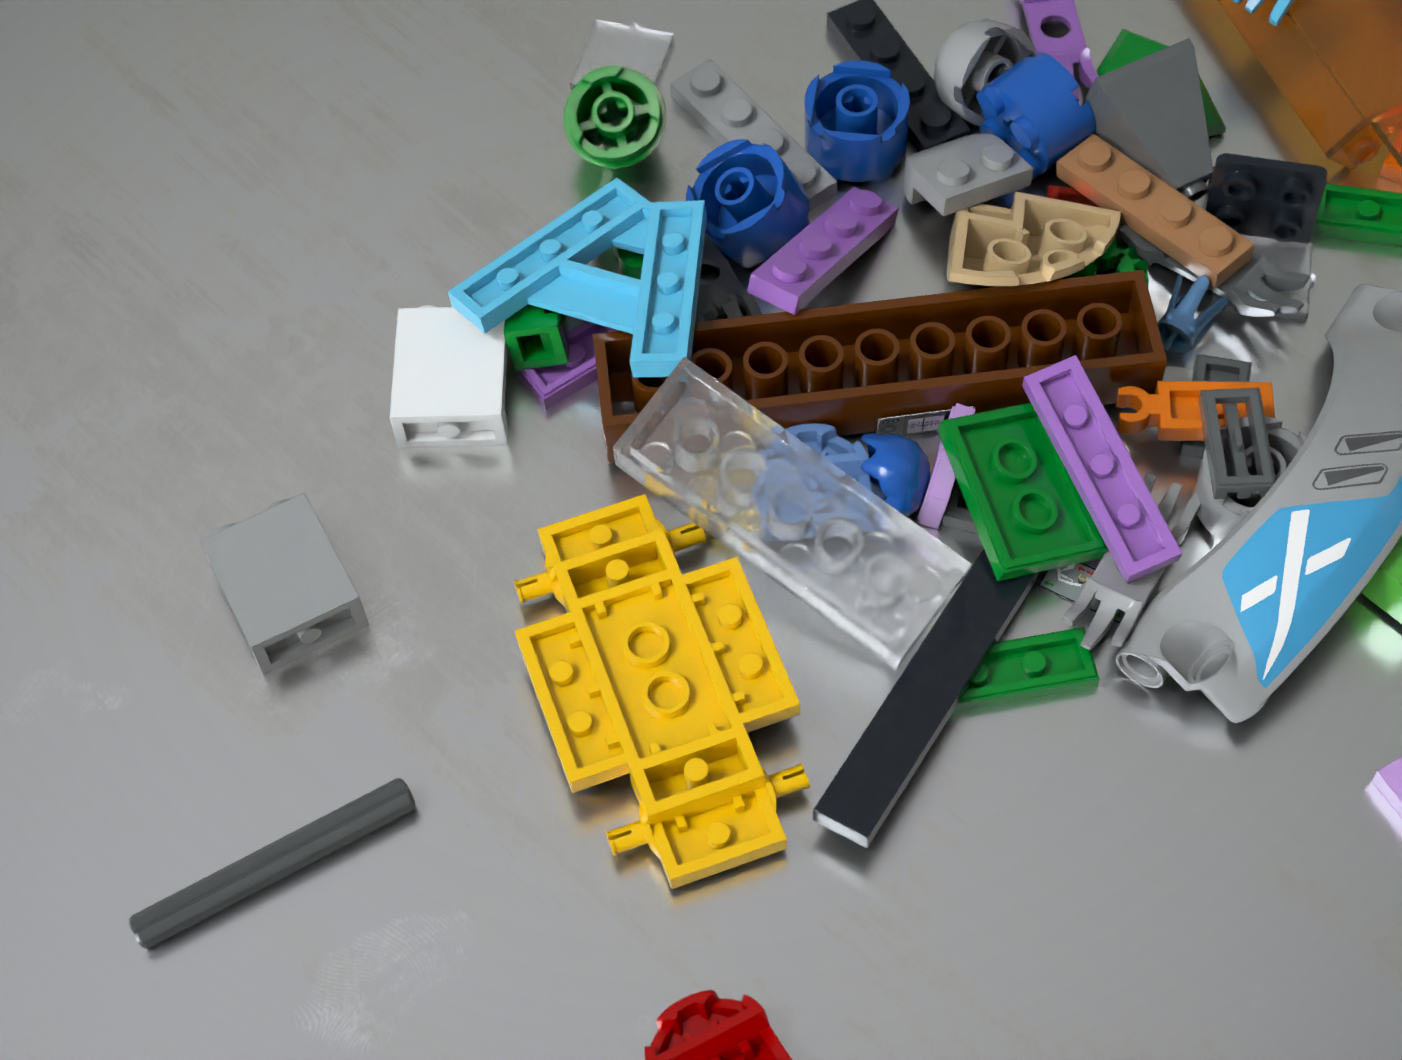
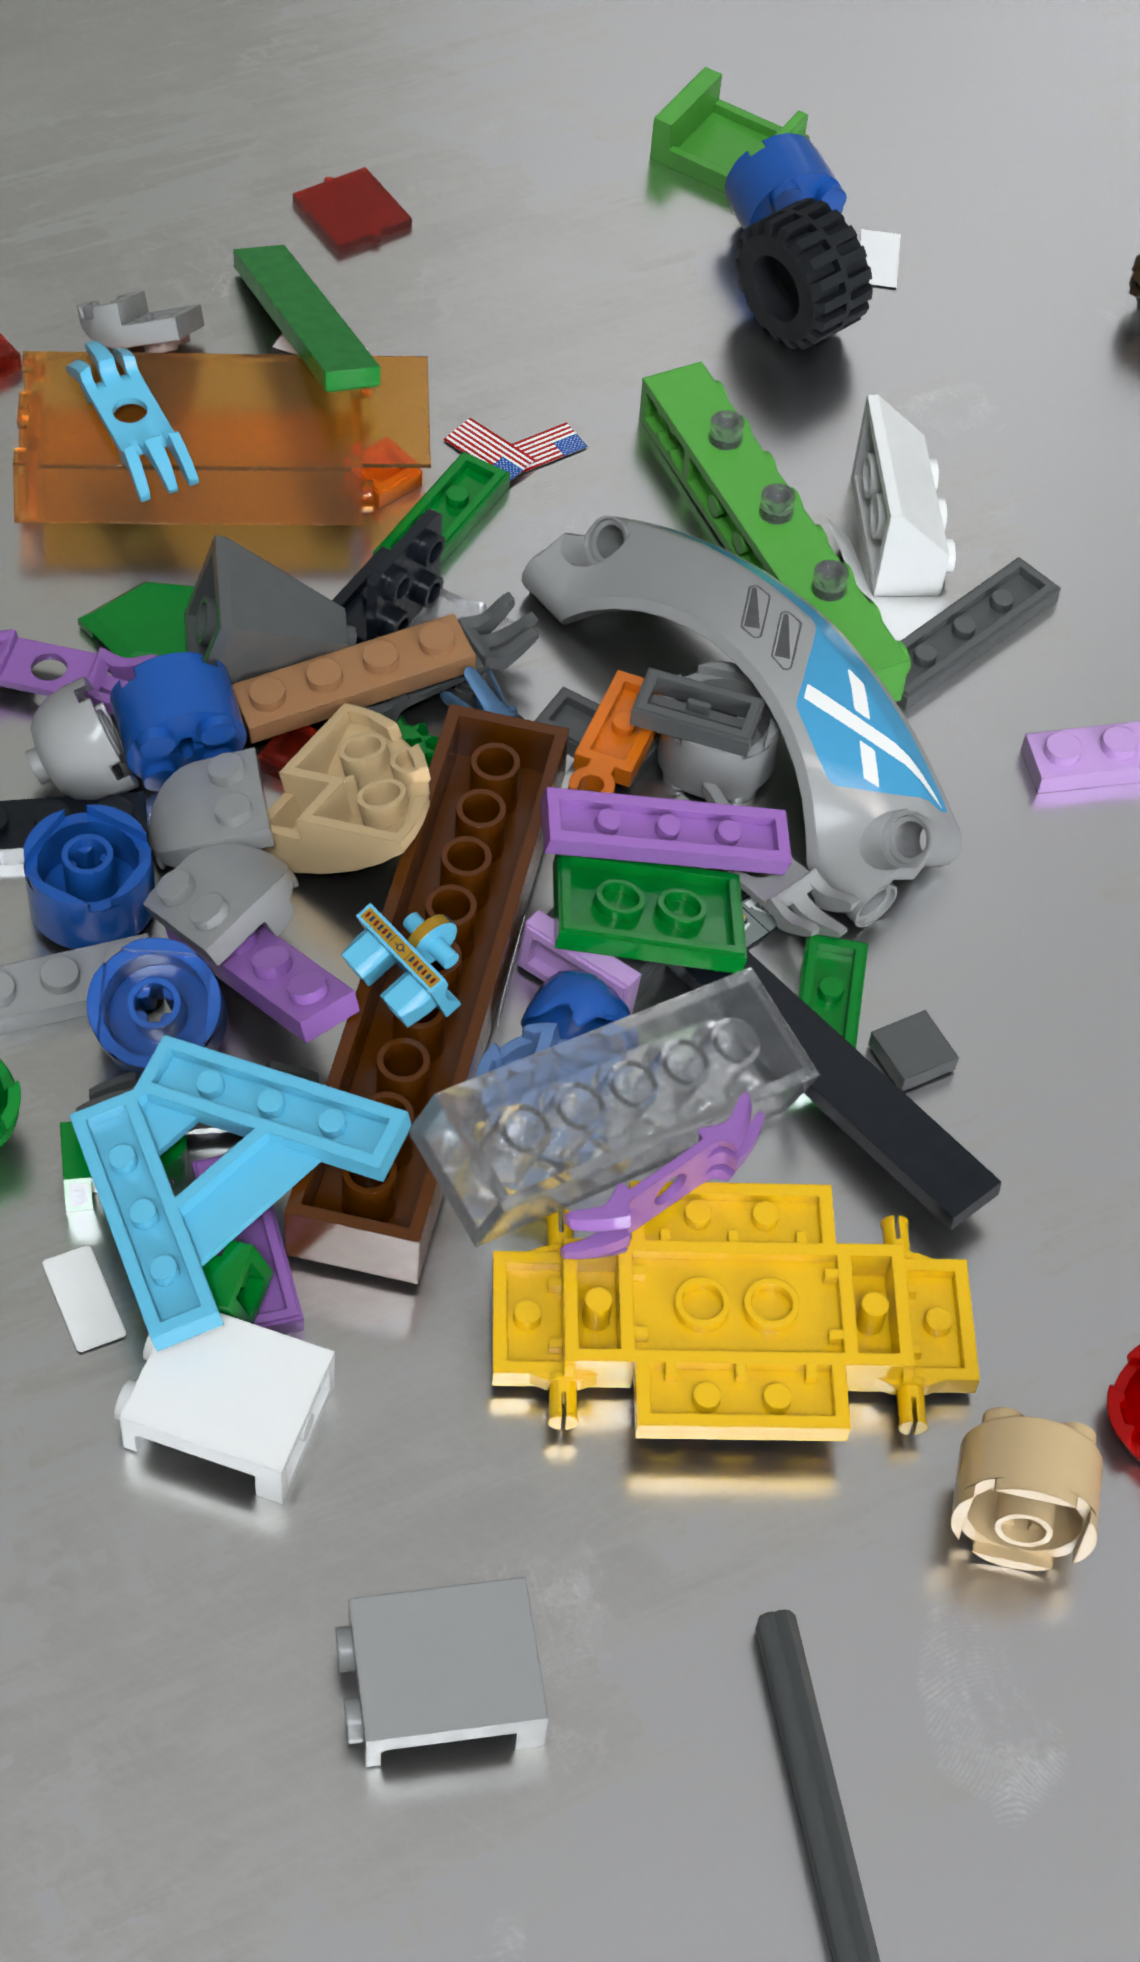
camera: 80 degrees left, 5 degrees down
none -> light grey slope [143,843,299,966]
none -> medium azure hips [341,903,461,1028]
none -> medium lavender piece [560,1091,765,1259]
none -> dark grey tile [868,1010,959,1091]
none -> tan brick [951,1407,1103,1571]

